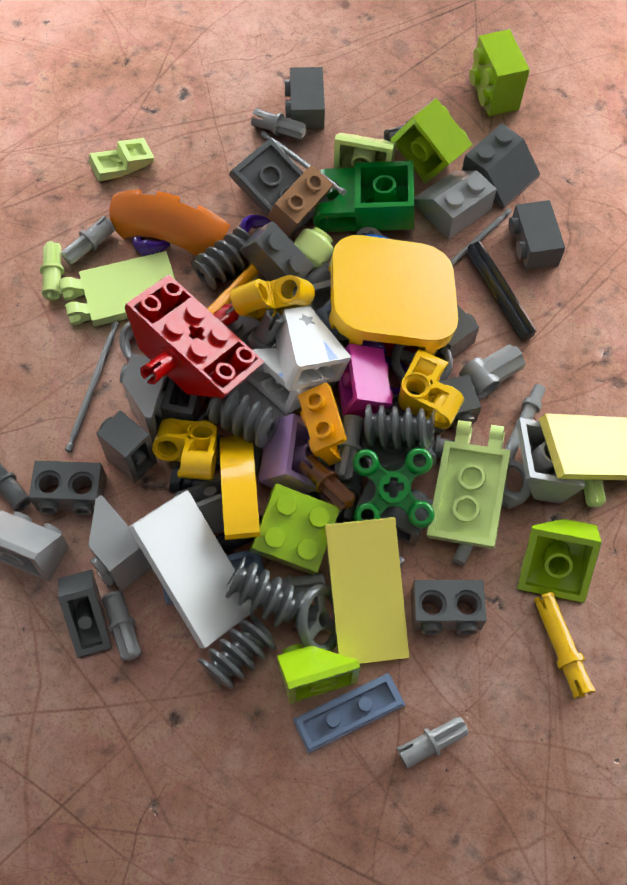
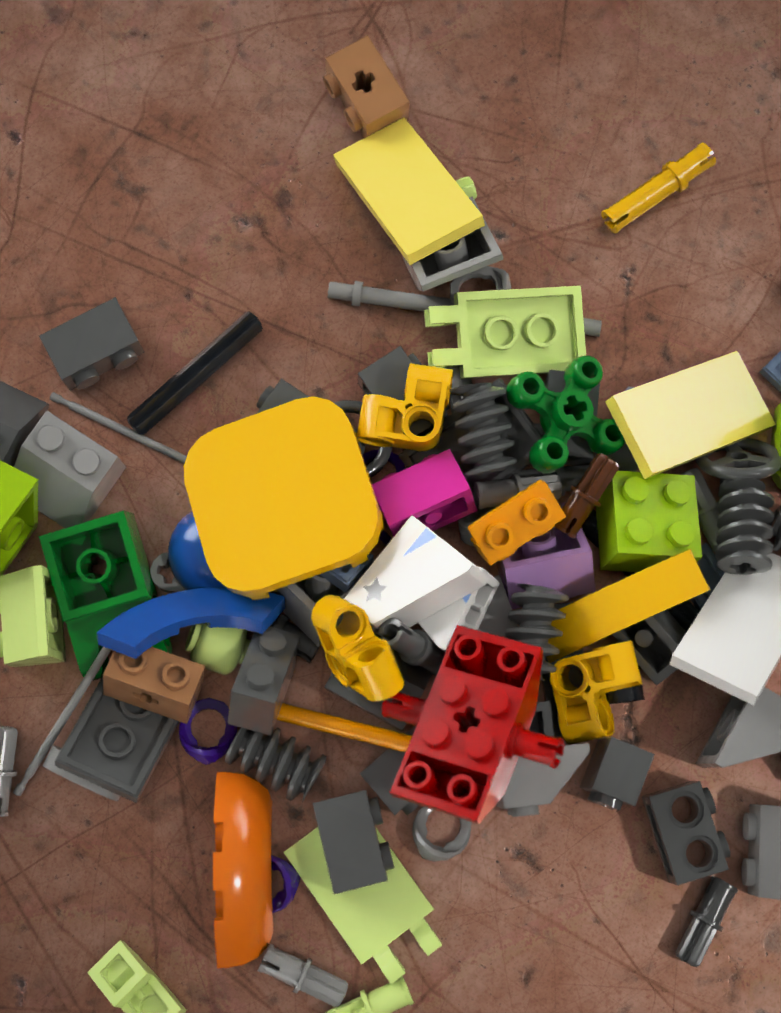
camera: 110 degrees left, 15 degrees up
light grey piece [65,321,119,452] -> none
dark grey brick [411,580,487,635] -> none
light grey piece [459,344,526,399] -> none
lime slope [517,519,602,603] -> none
none -> blue tile [97,587,285,659]
none -> dark grey brick [313,790,394,894]

